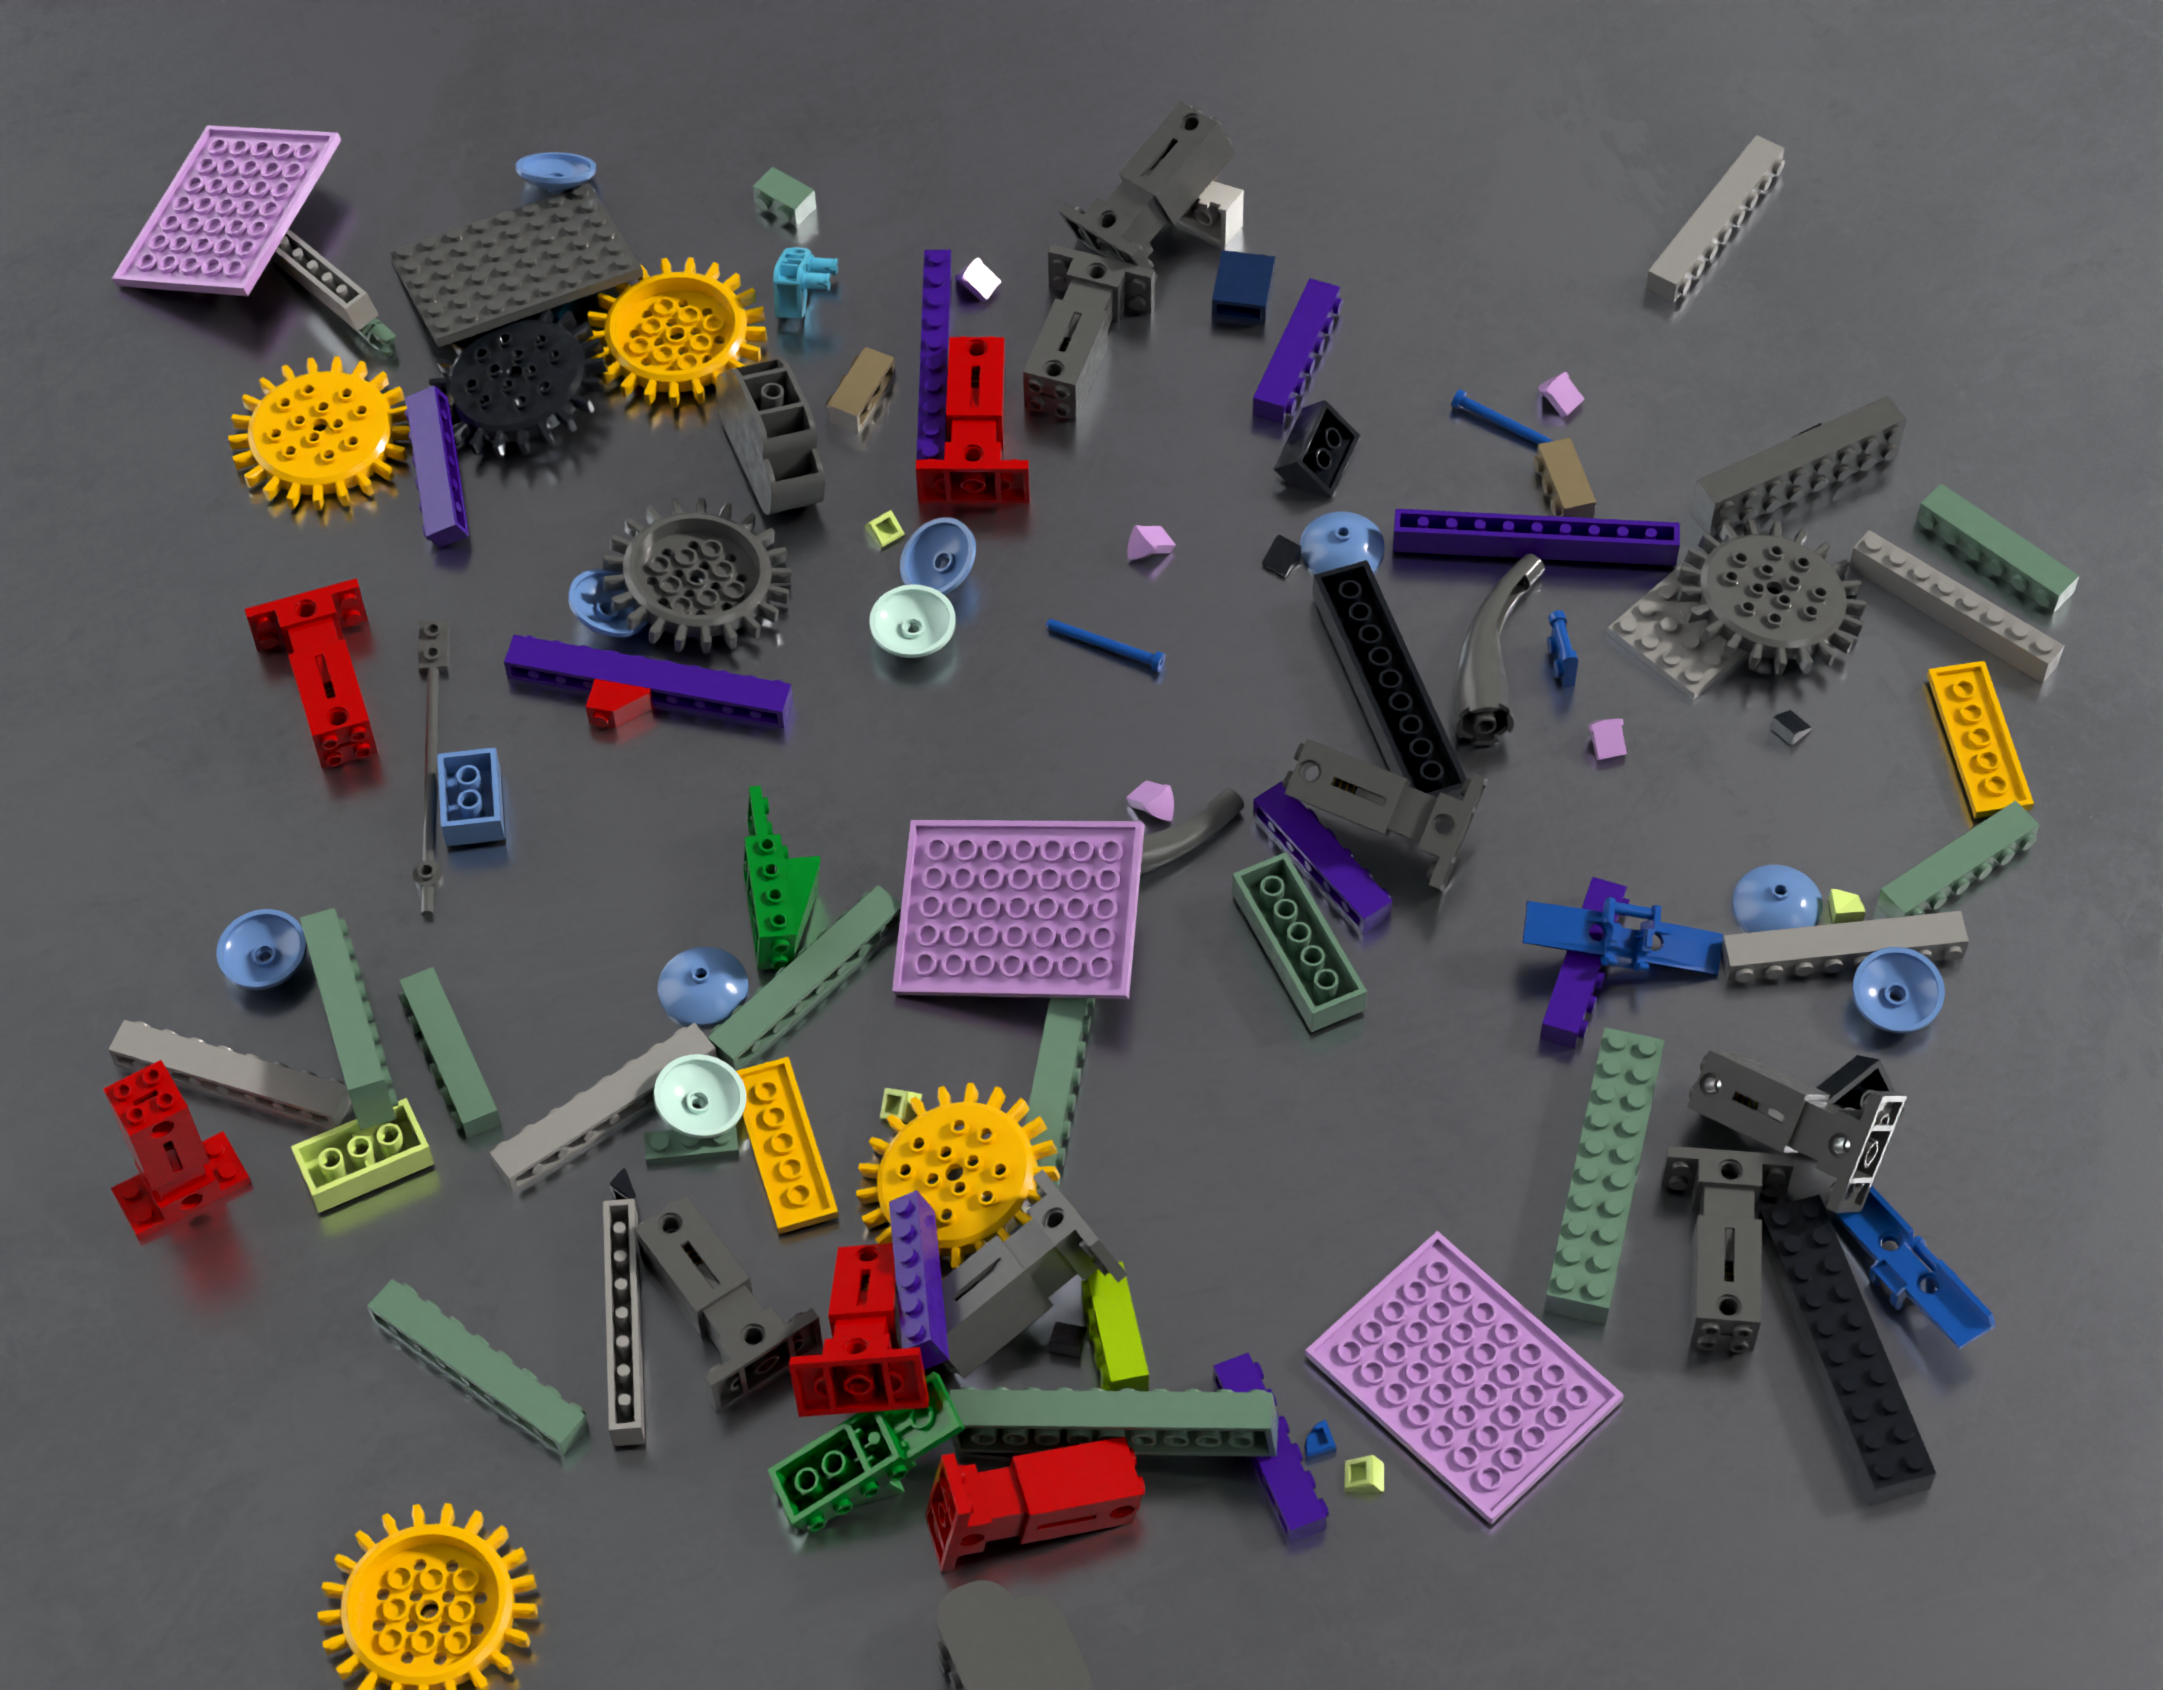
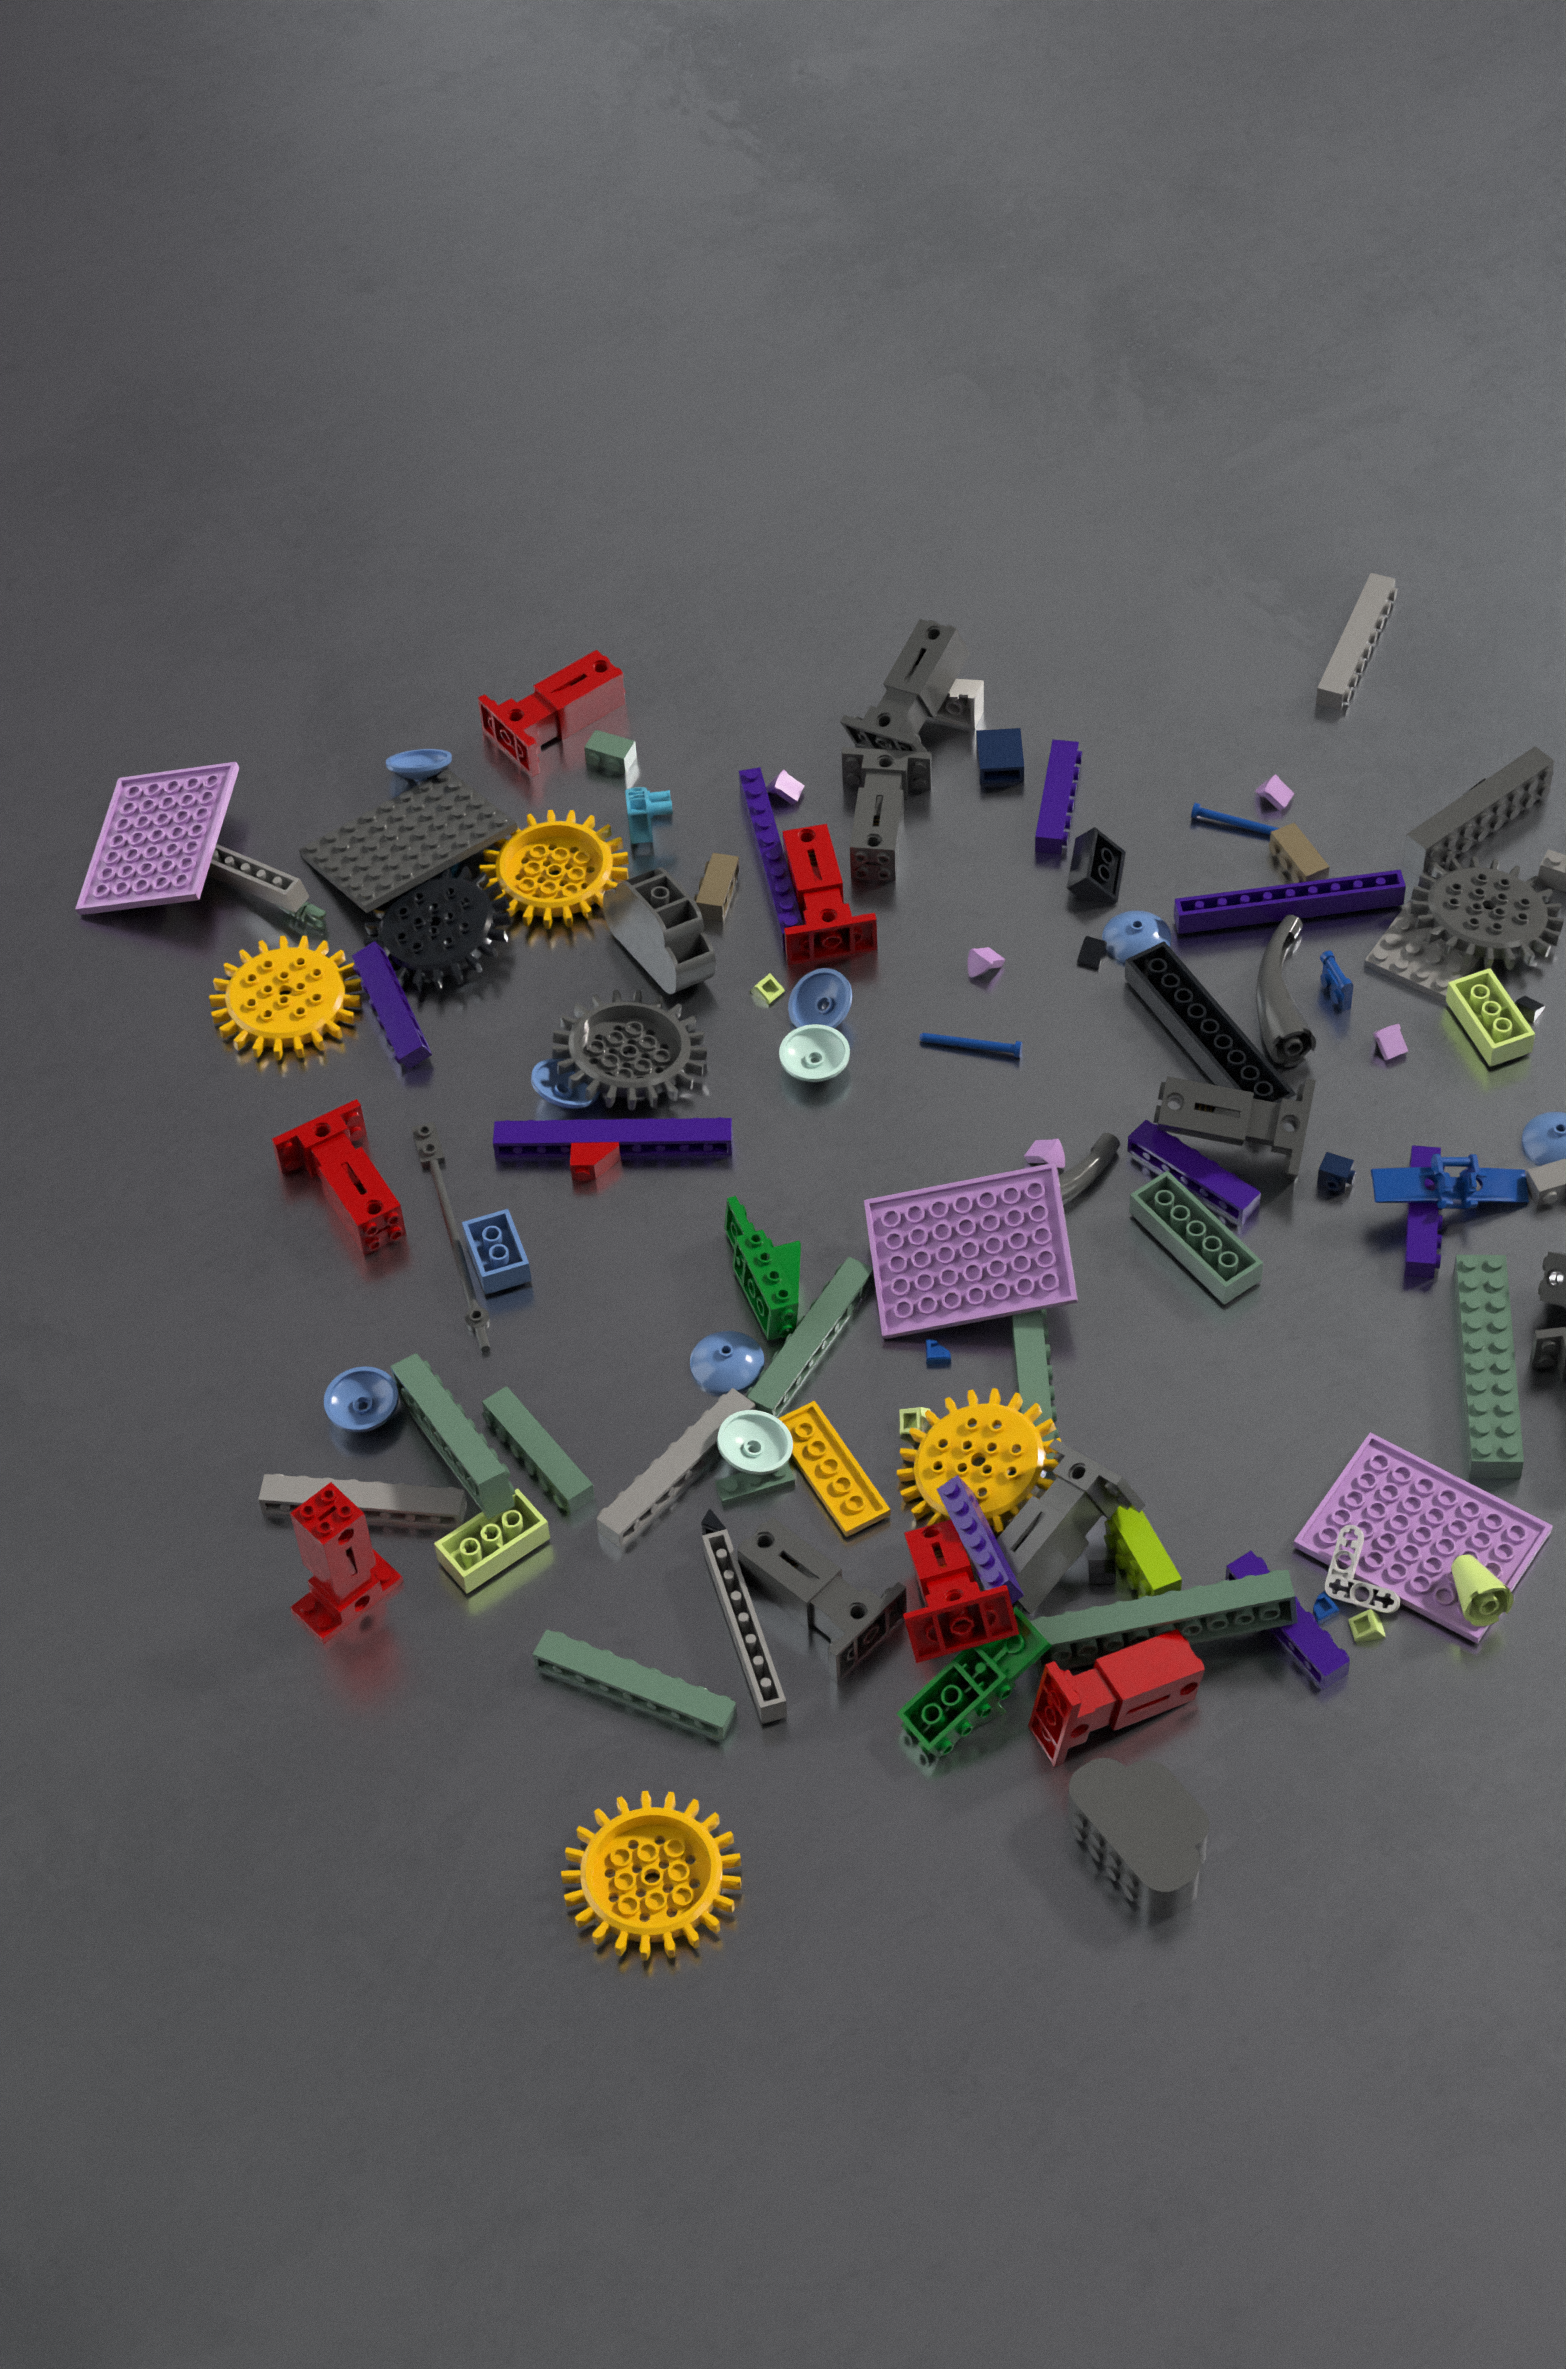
camera: 10 degrees left, 5 degrees down
none -> red brick [478,650,626,777]
none -> blue tile [926,1339,951,1364]
none -> dark blue brick [1317,1152,1356,1193]
none -> white beam [1325,1525,1400,1614]
none -> yellowish green brick [1446,968,1535,1067]
none -> yellowish green cone [1451,1555,1514,1626]

